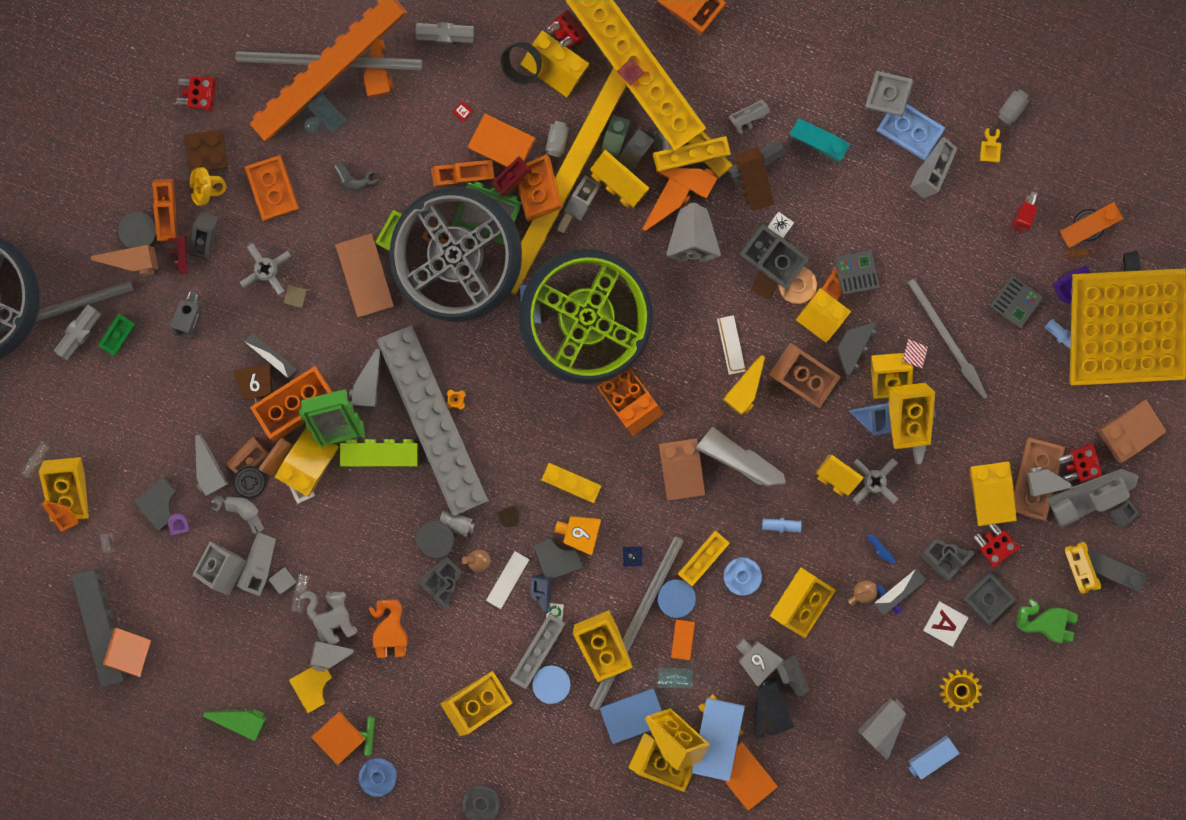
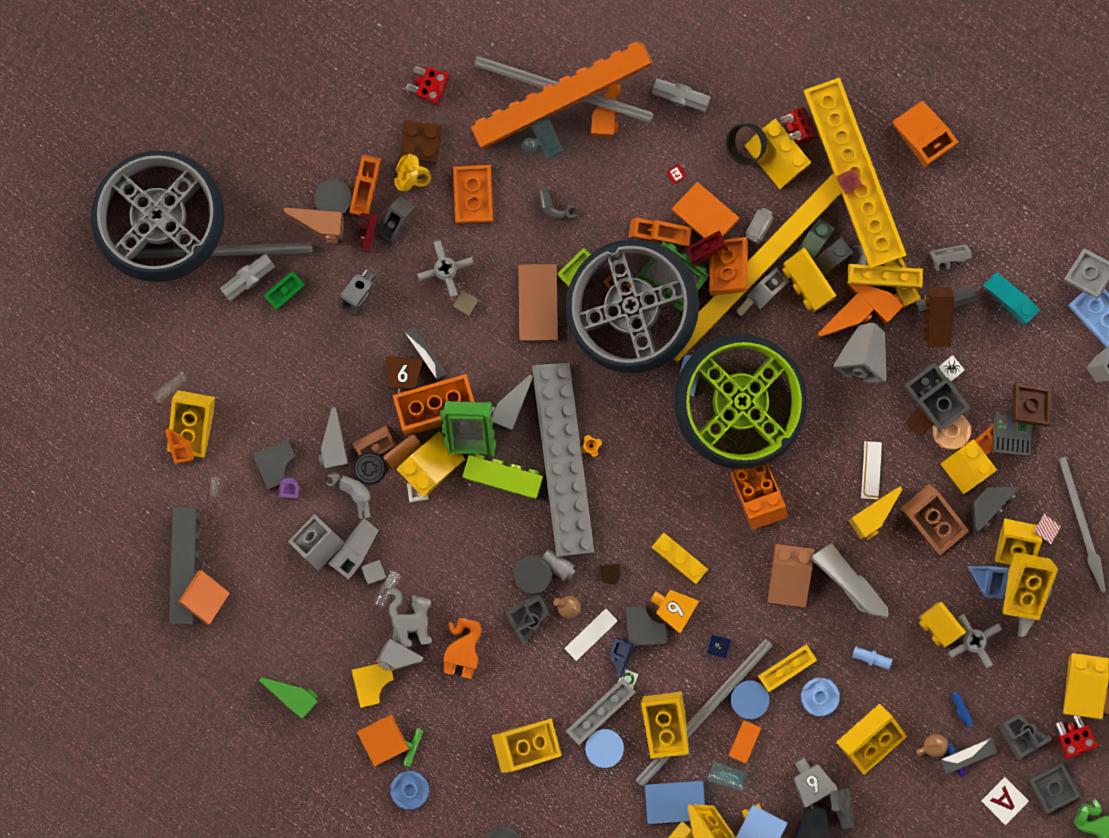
camera: 15 degrees right, 5 degrees down
none -> reddish brown plate [1012,383,1051,427]

